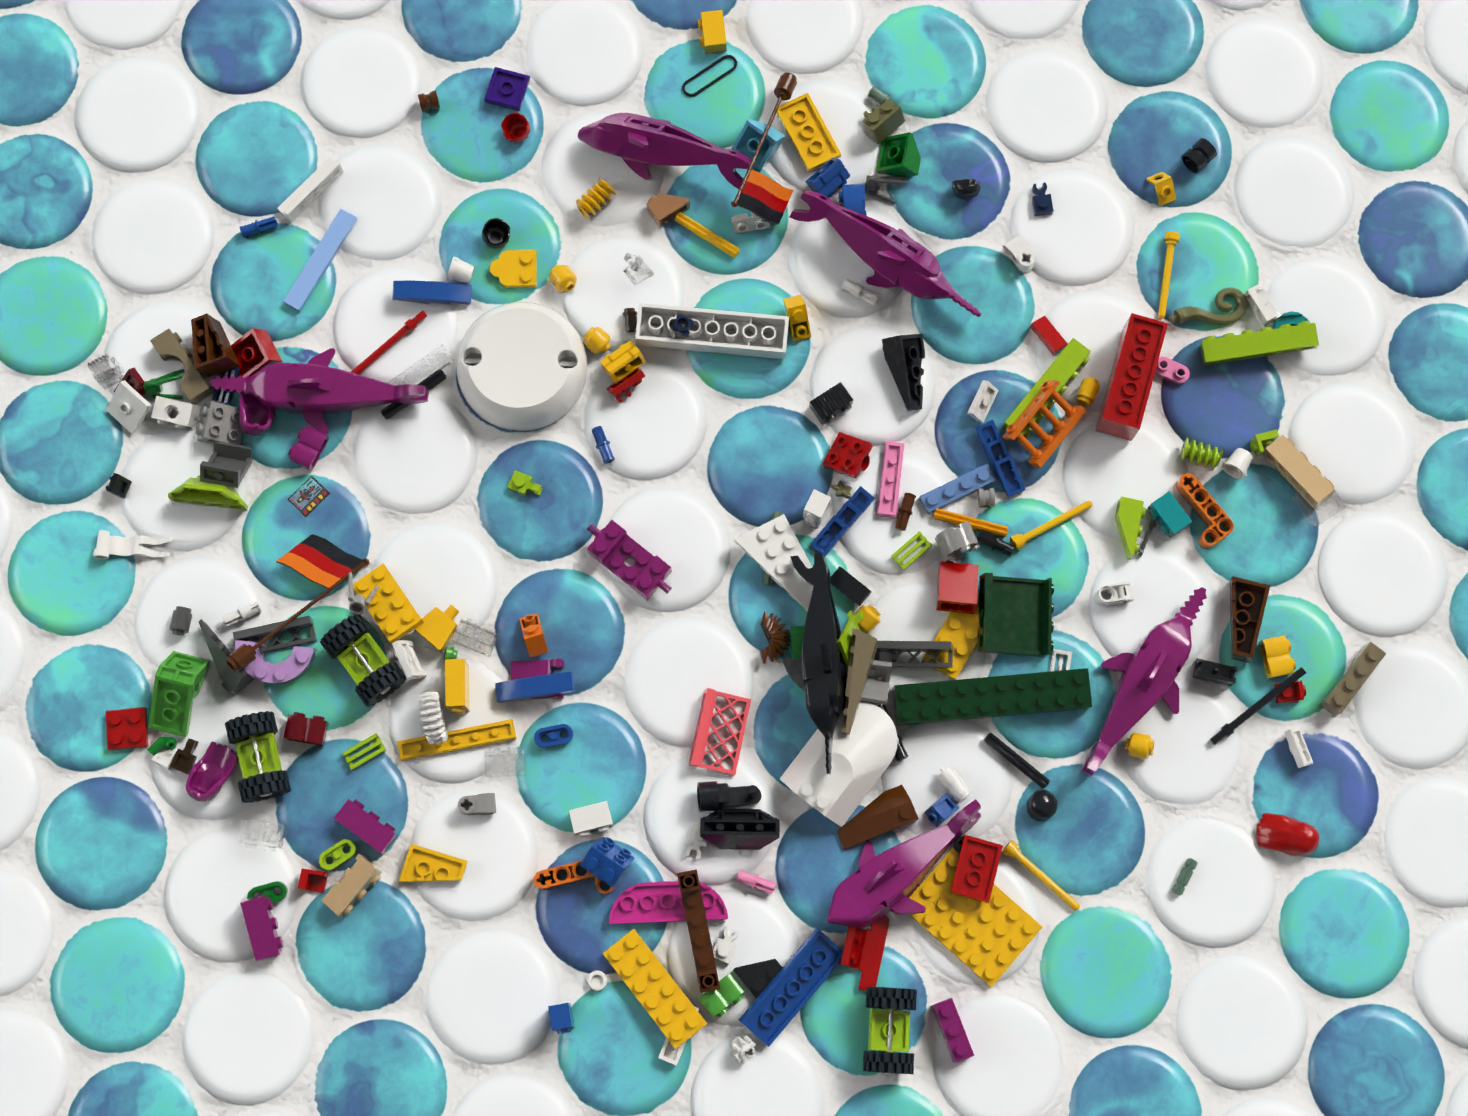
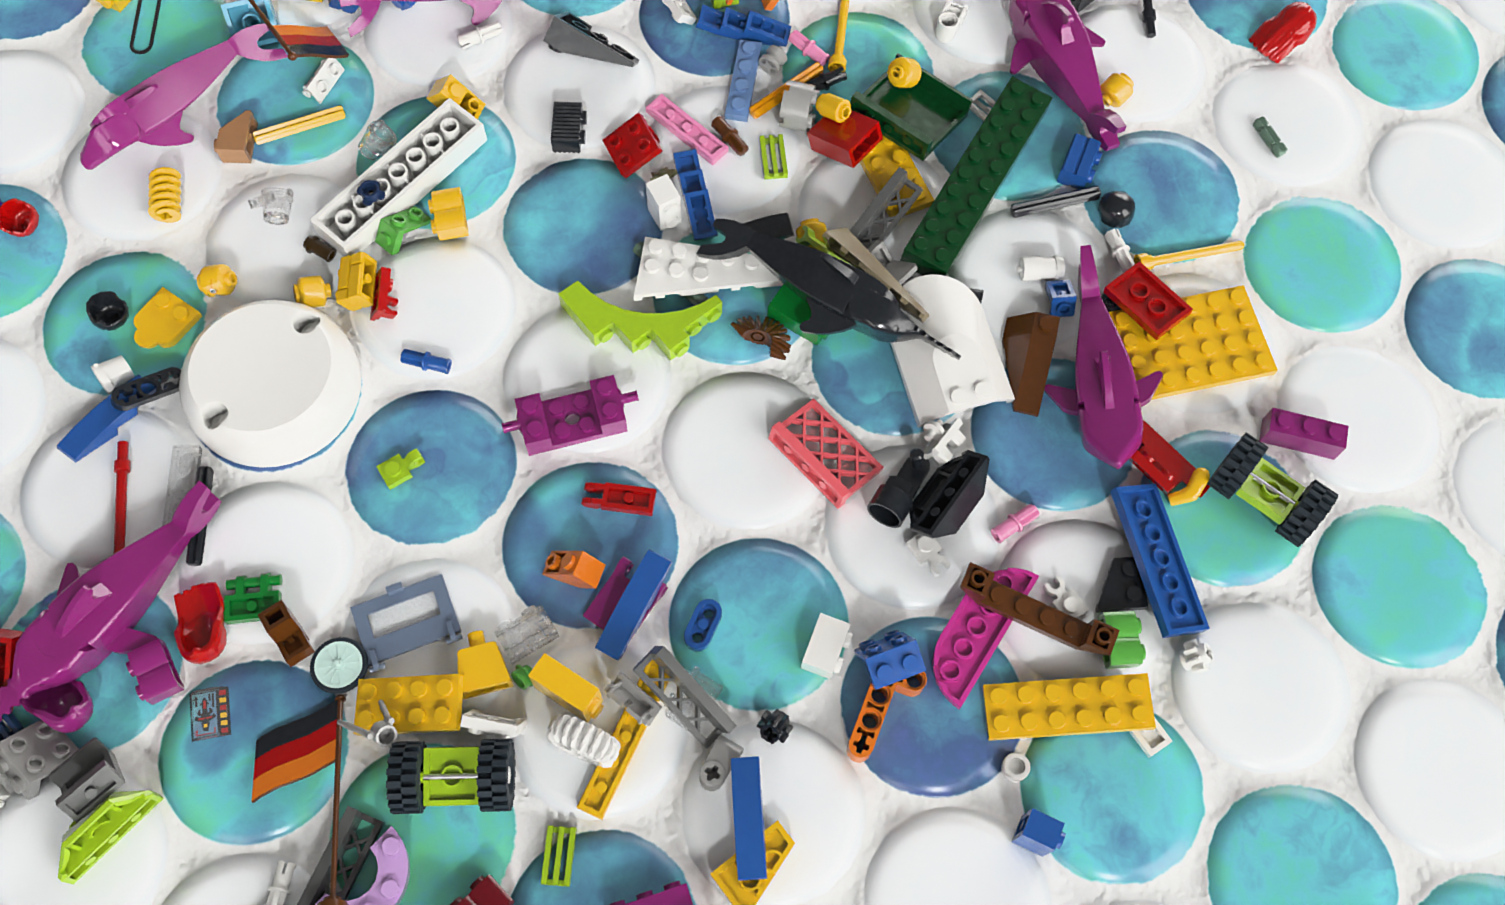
camera: 55 degrees left, 10 degrees down
none -> black beam [110,367,181,411]
none -> red hair [174,582,227,664]
none -> green plate [224,573,283,624]
none -> reddish brown brick [258,600,315,667]
none -> light aqua wheel [310,637,368,694]
none -> sand blue piece [350,574,463,674]
none -> clear piece [358,119,397,160]
none -> bright green bracket [375,206,431,255]
none -> yellow brick [428,187,469,241]
none -> lime arch [558,281,722,361]
none -> red hinge [581,482,657,516]
none -> light grey hinge [604,672,662,726]
none -> dark grey fence [632,646,737,749]
none -> blue slope [731,756,767,881]
none -> black gear [757,709,793,744]
none -> bright pink axle [788,30,830,66]
none -> yellow brick [816,93,851,123]
none -> yellow head [887,57,922,88]
none -> white hips [923,418,966,465]
none -> blue brick [1057,133,1103,190]
none -> white axle [1104,229,1135,272]
none -> yellow arm [1168,467,1210,506]

